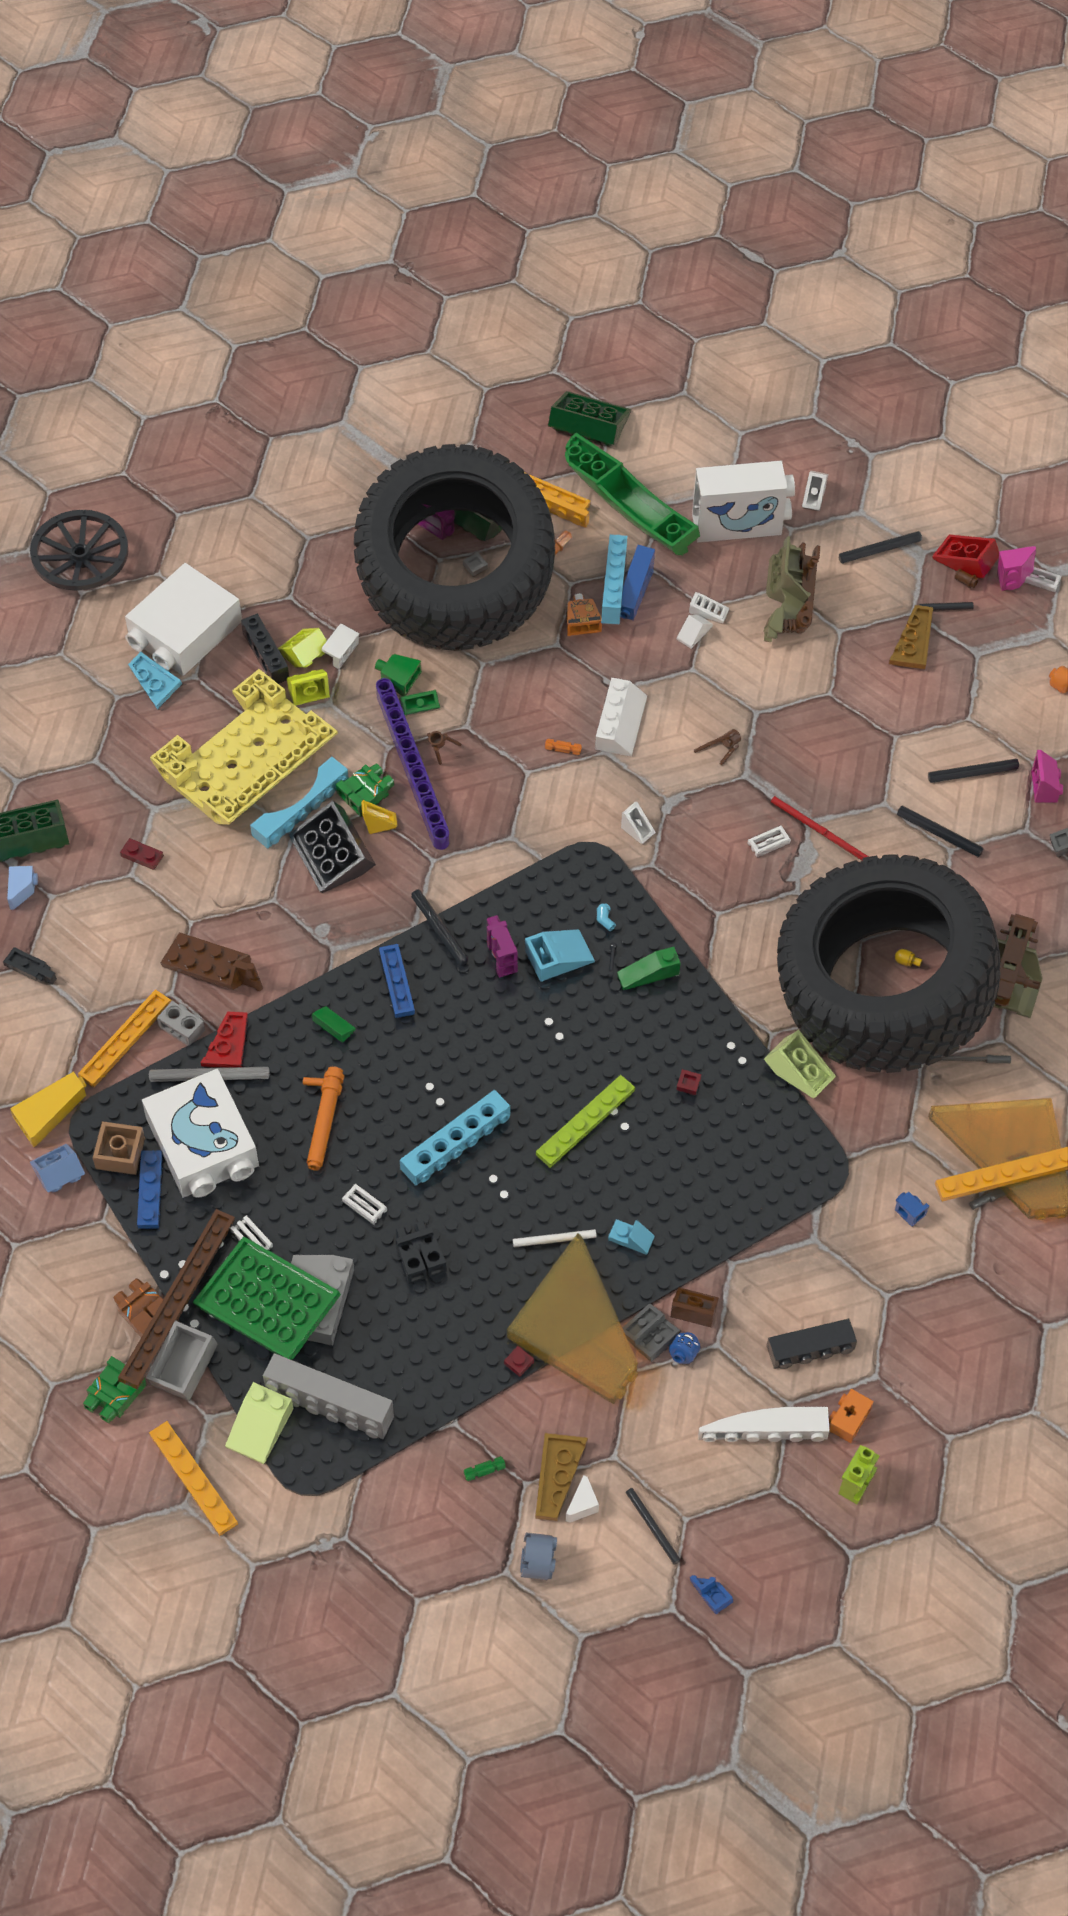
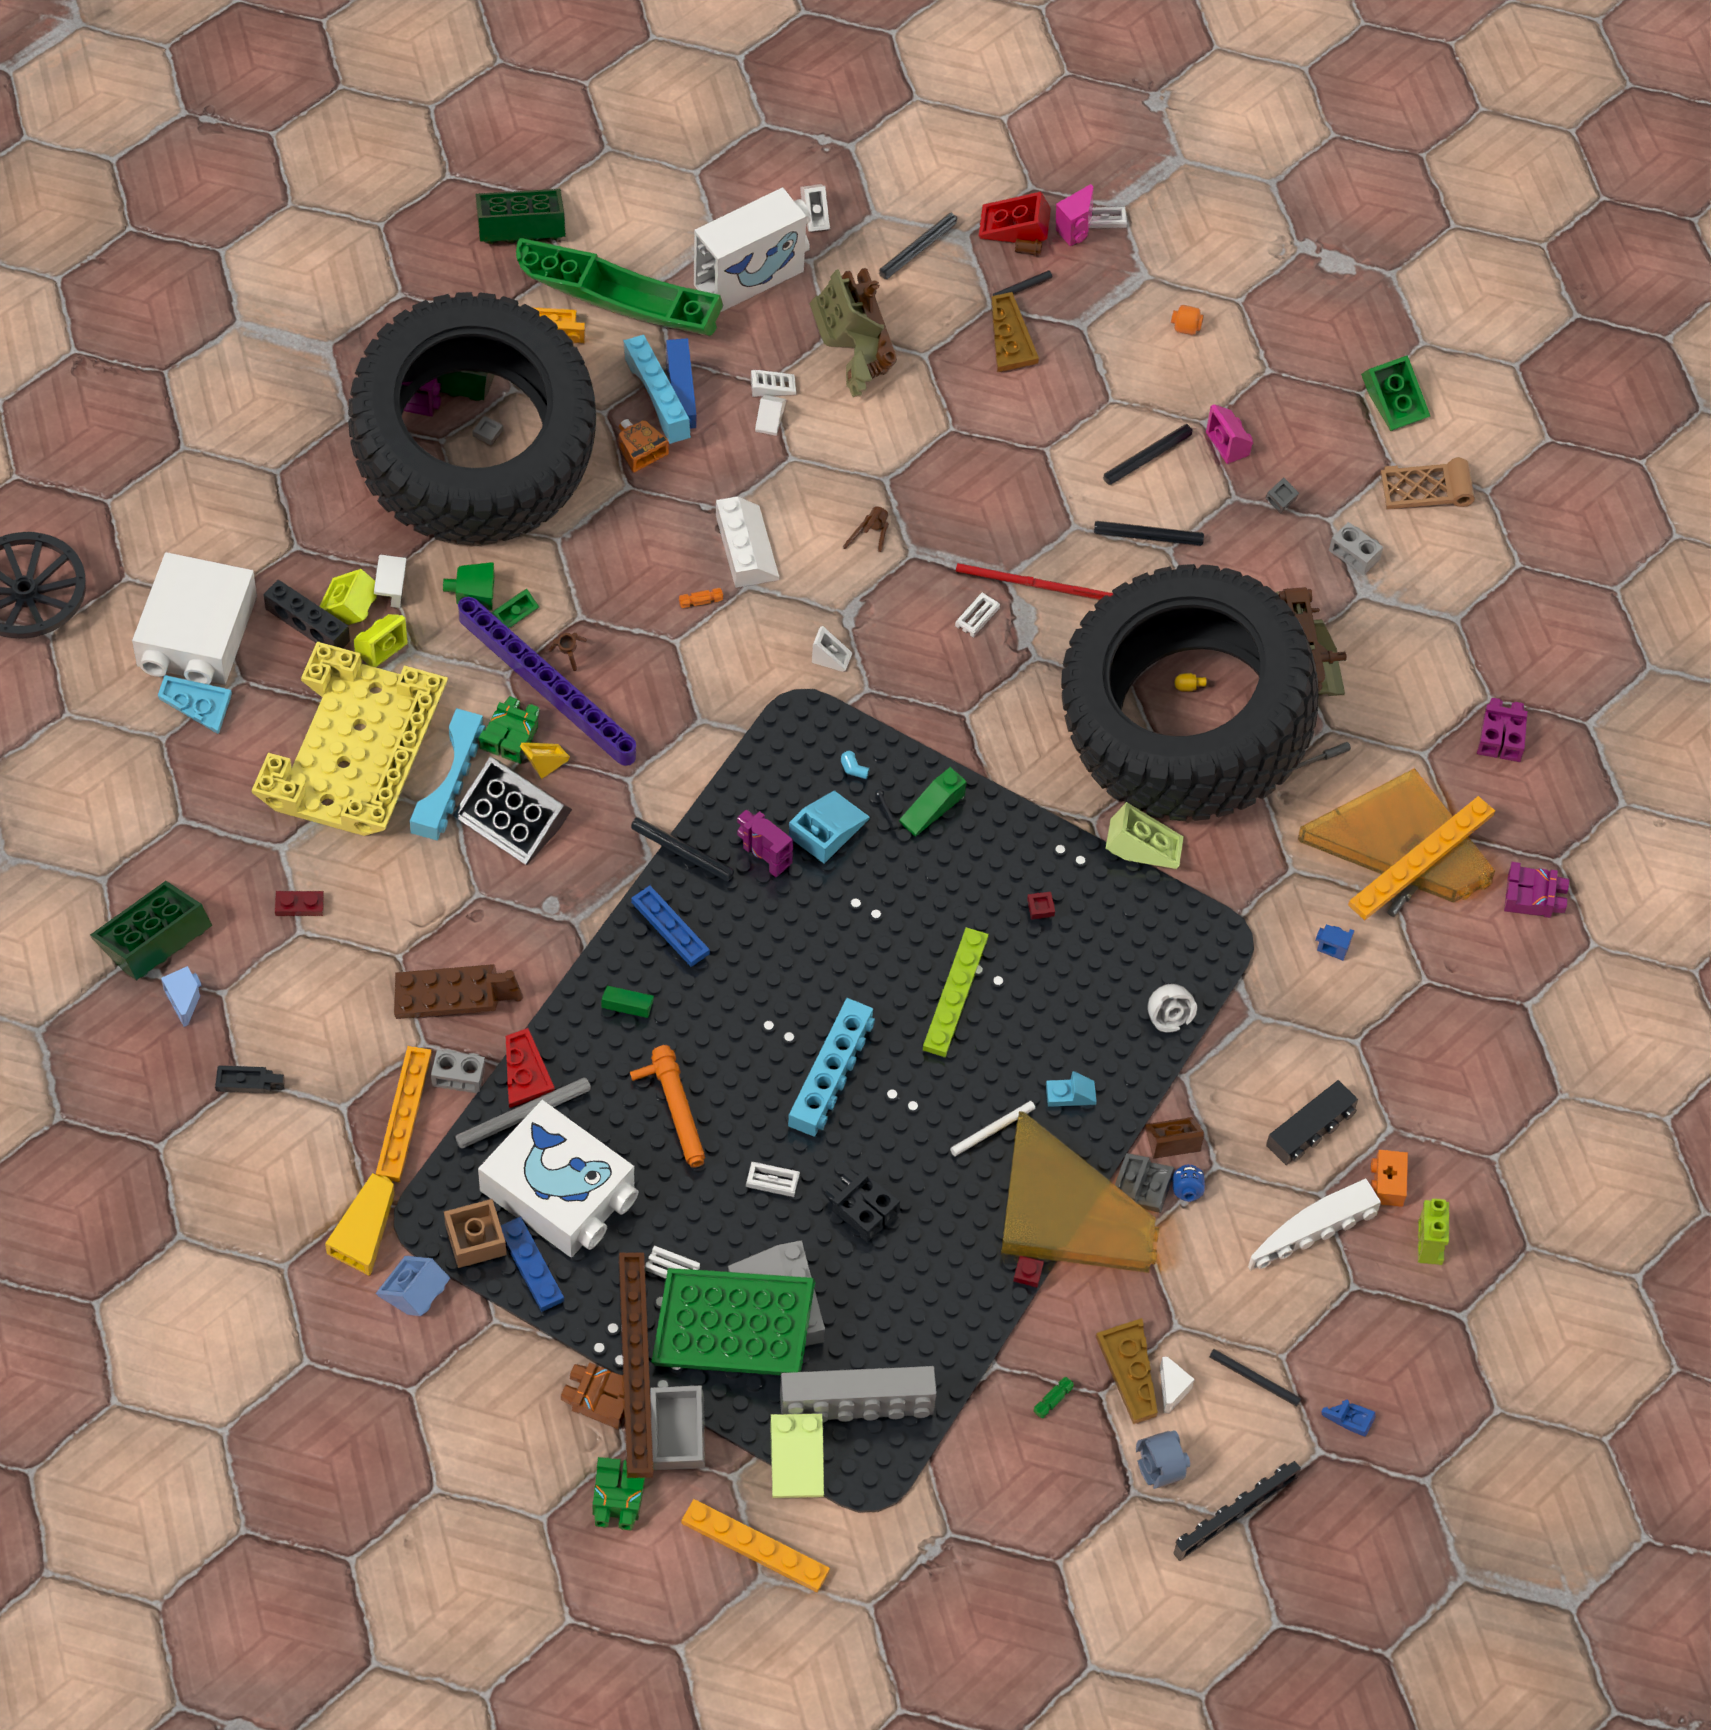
camera: 30 degrees left, 0 degrees up
none -> white cylinder [1147,984,1197,1032]
none -> black plate [1173,1461,1301,1561]

